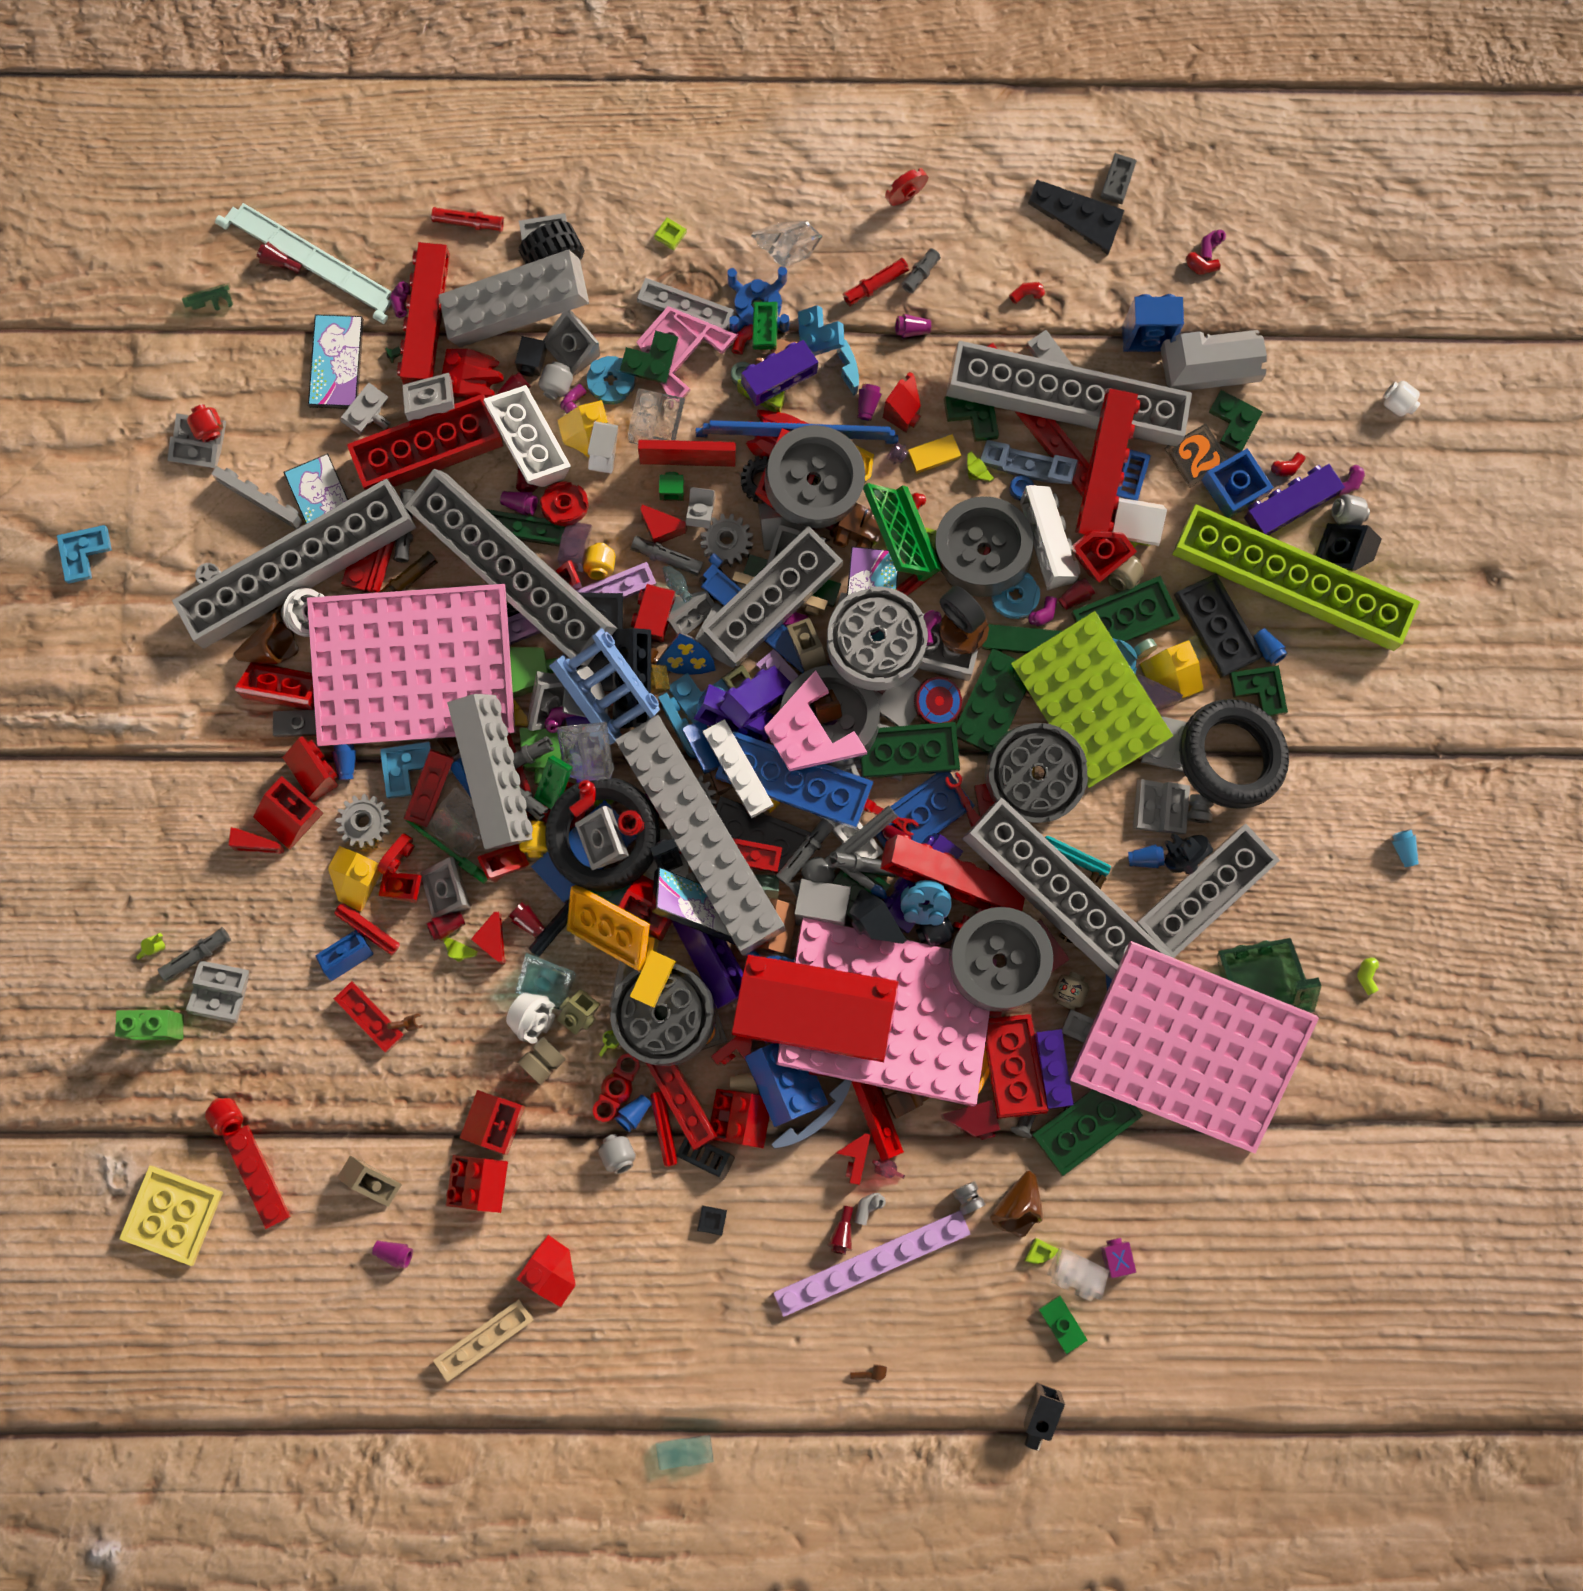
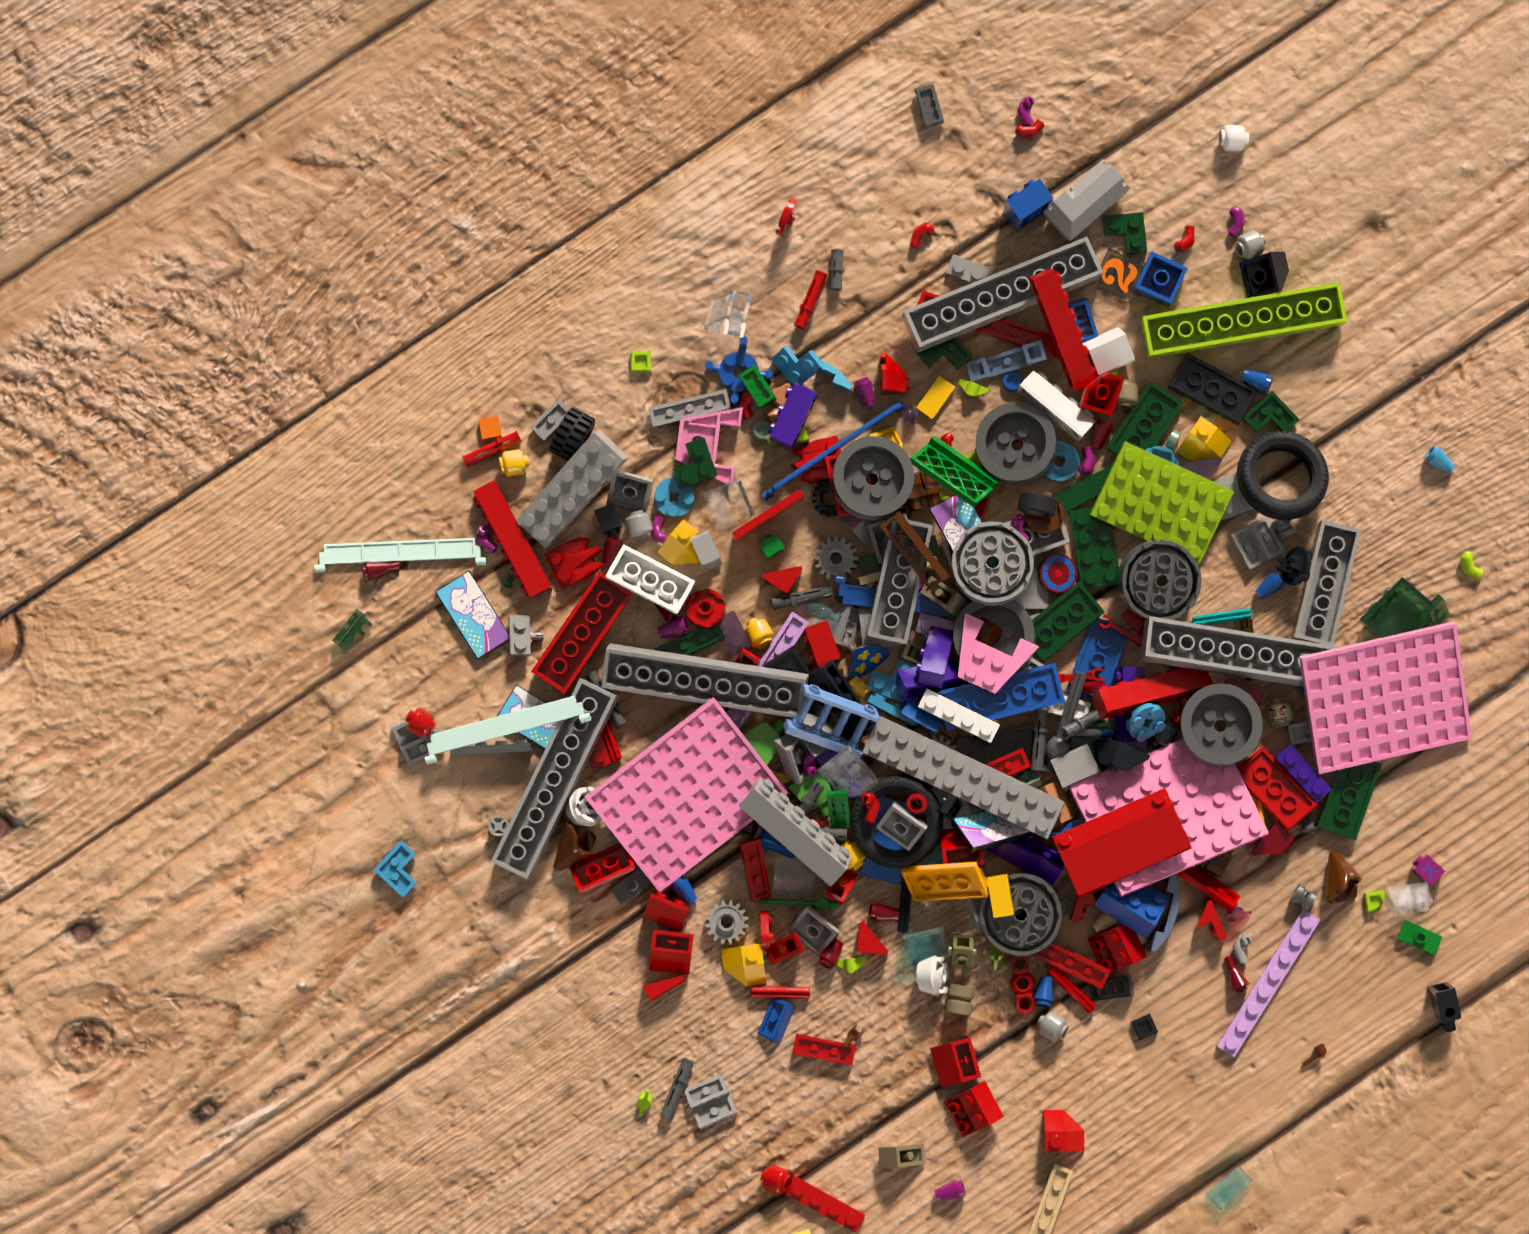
camera: 30 degrees left, 5 degrees up
bright green window [115,1010,184,1040] -> none
dark brown pin [377,551,438,593] -> none
dark azure plate [380,742,431,799] -> none
light grey plate [403,373,455,421] -> none
light grey slope [686,487,716,528] -> none
magenta cone [895,314,931,338] -> none
black wing [1028,179,1125,255] -> none
dark purple brick [1244,464,1345,536] -> none
none -> light aqua piece [425,696,591,765]
none -> orange tile [478,416,502,440]
none -> yellow head [499,449,529,477]
none -> reddish brown fence [880,511,950,590]

